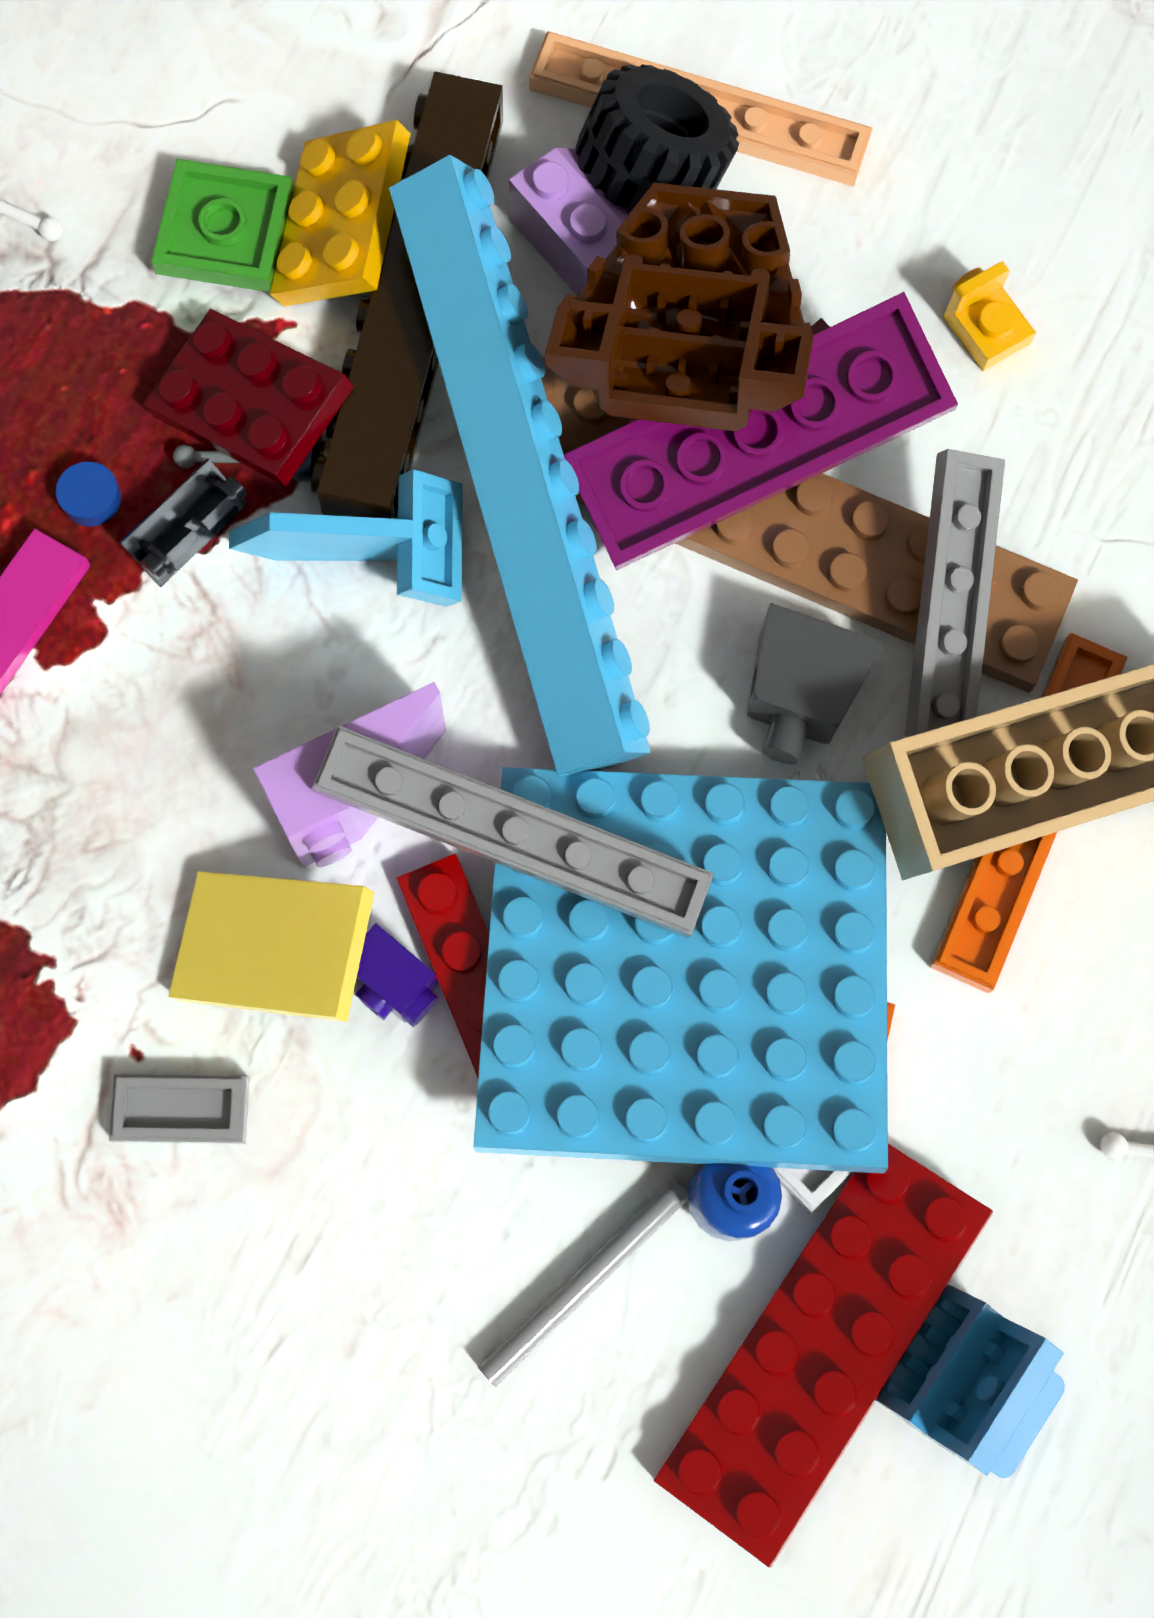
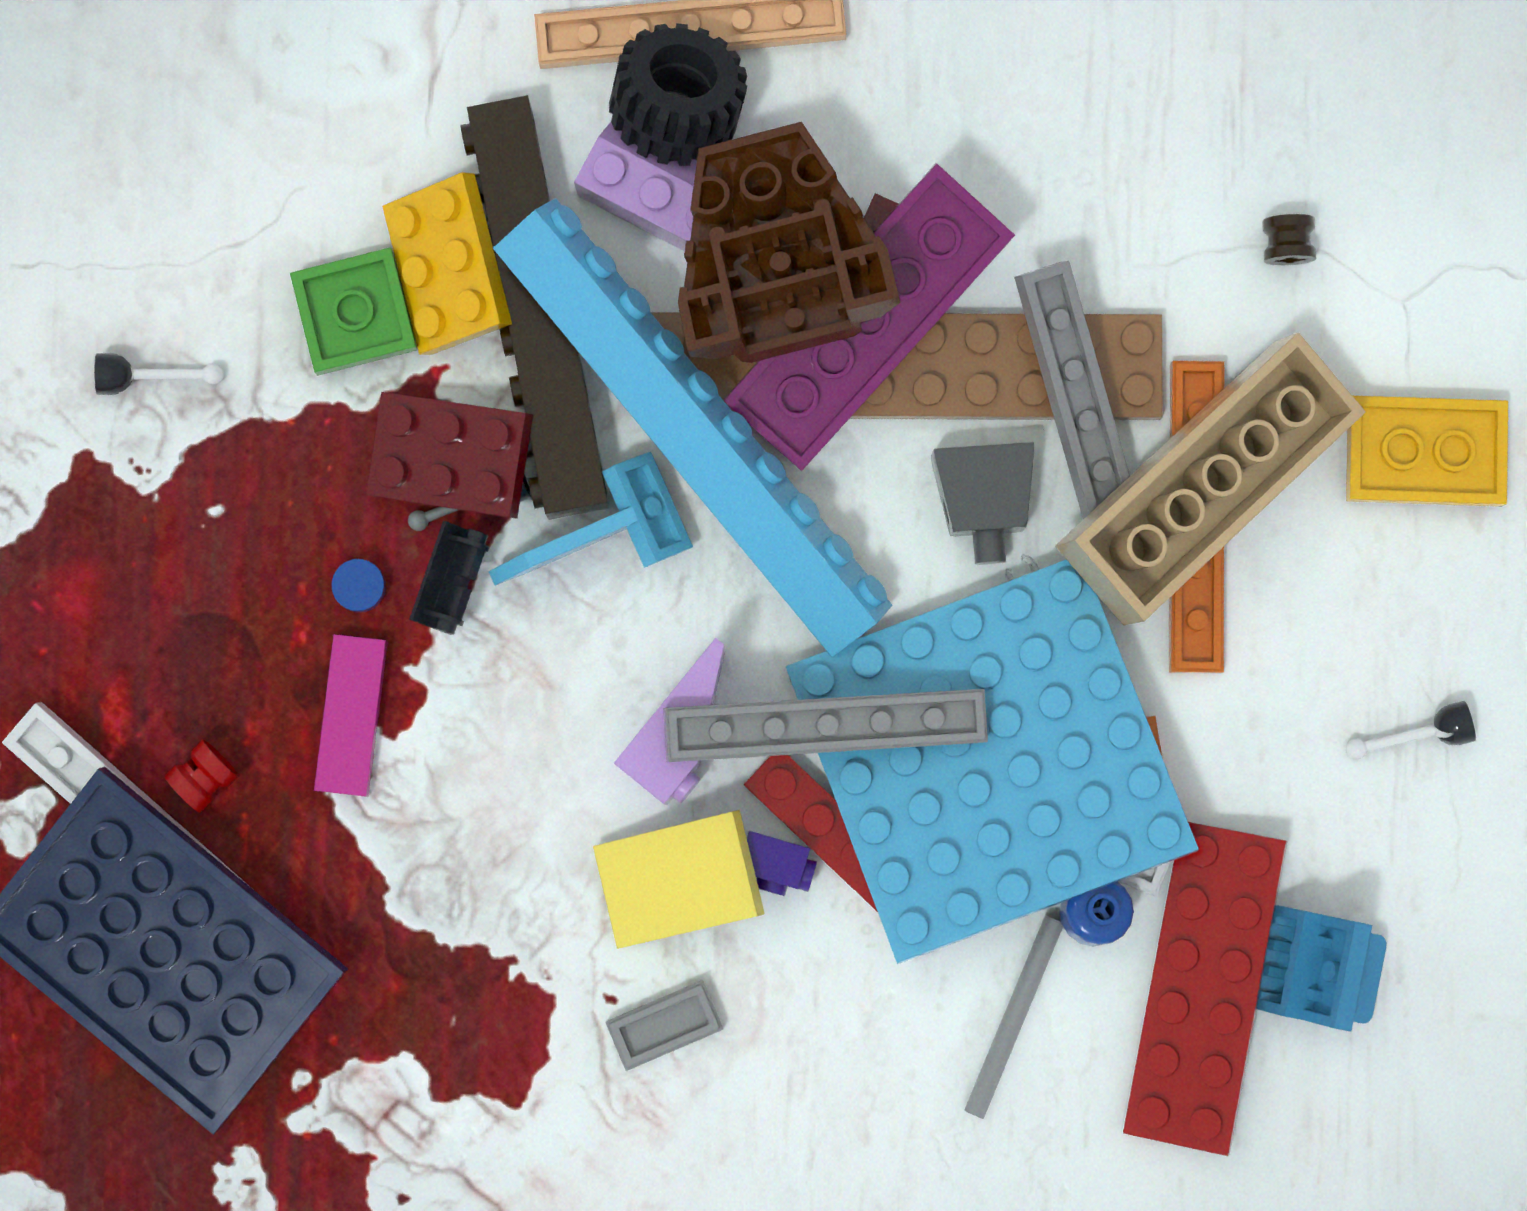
camera: 20 degrees left, 10 degrees up
yellow bracket [943,261,1036,371] -> none

